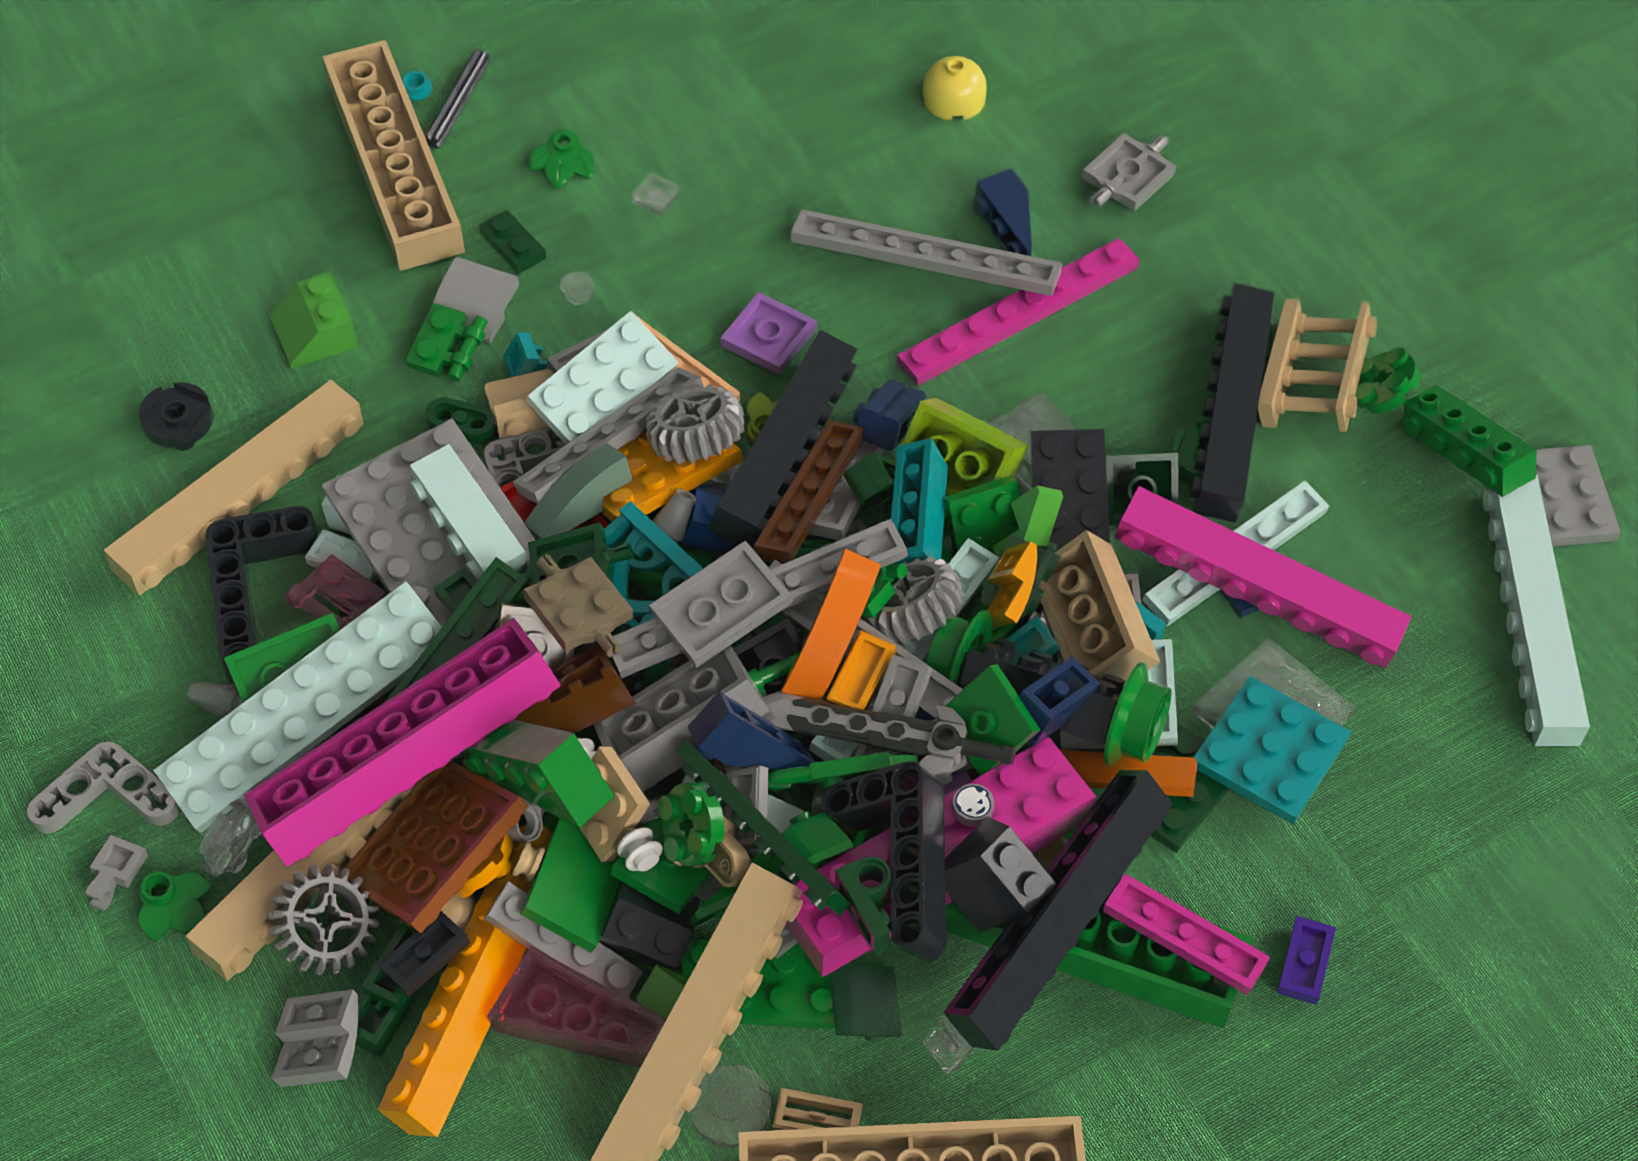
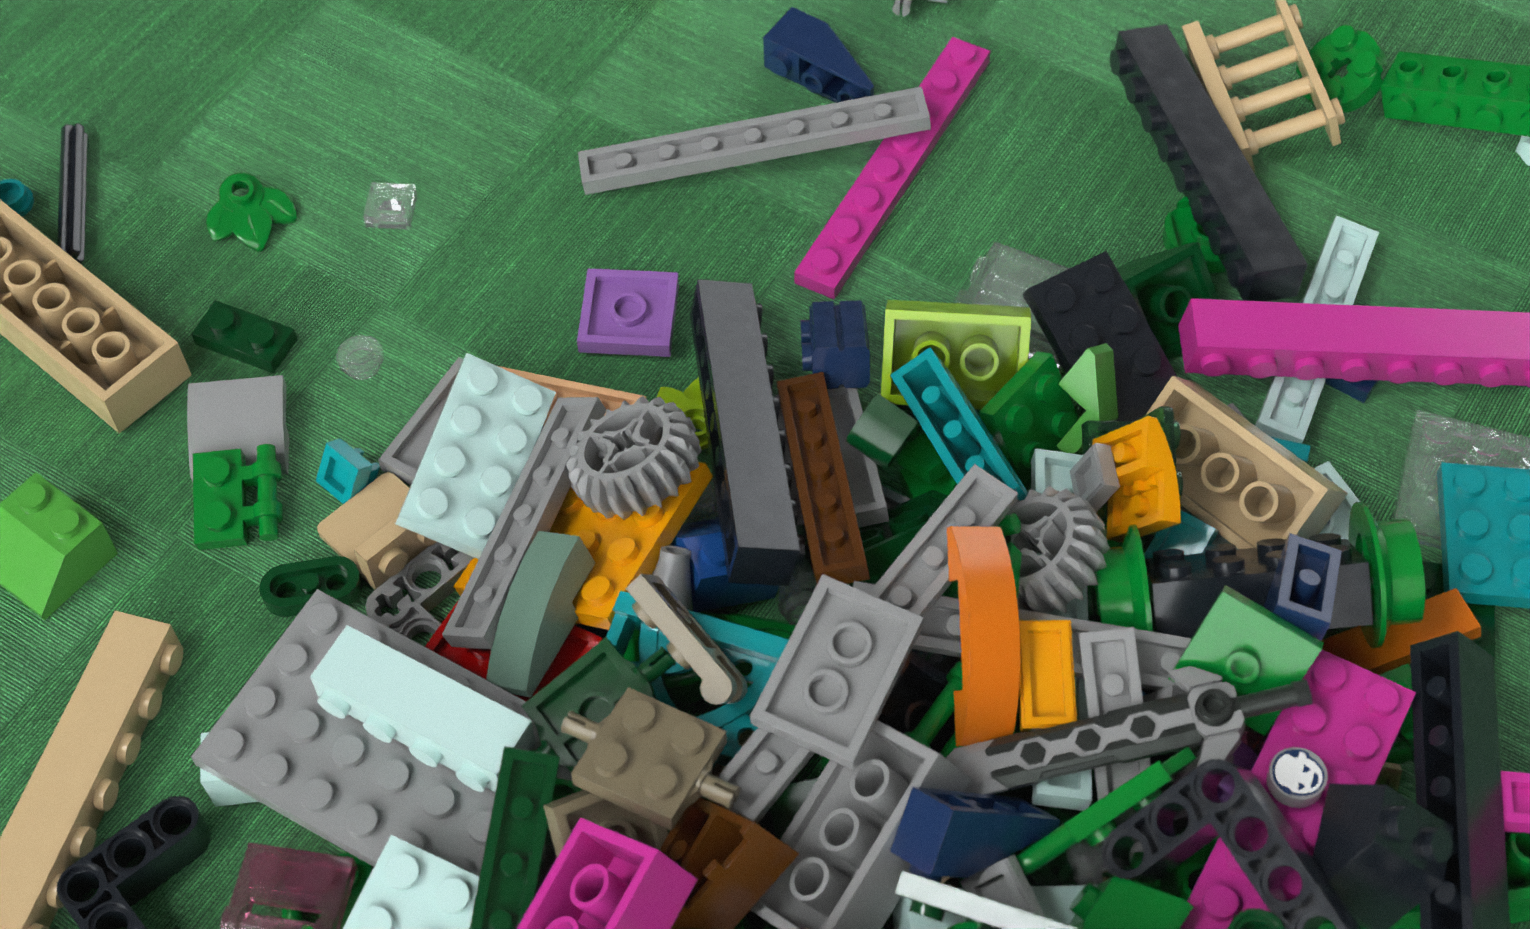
camera: 25 degrees left, 0 degrees up
light aqua plate [305,529,379,587] -> none
dark green plate [433,567,477,614] -> none
none -> plate [625,574,747,705]
none -> light grey tile [1070,443,1120,512]

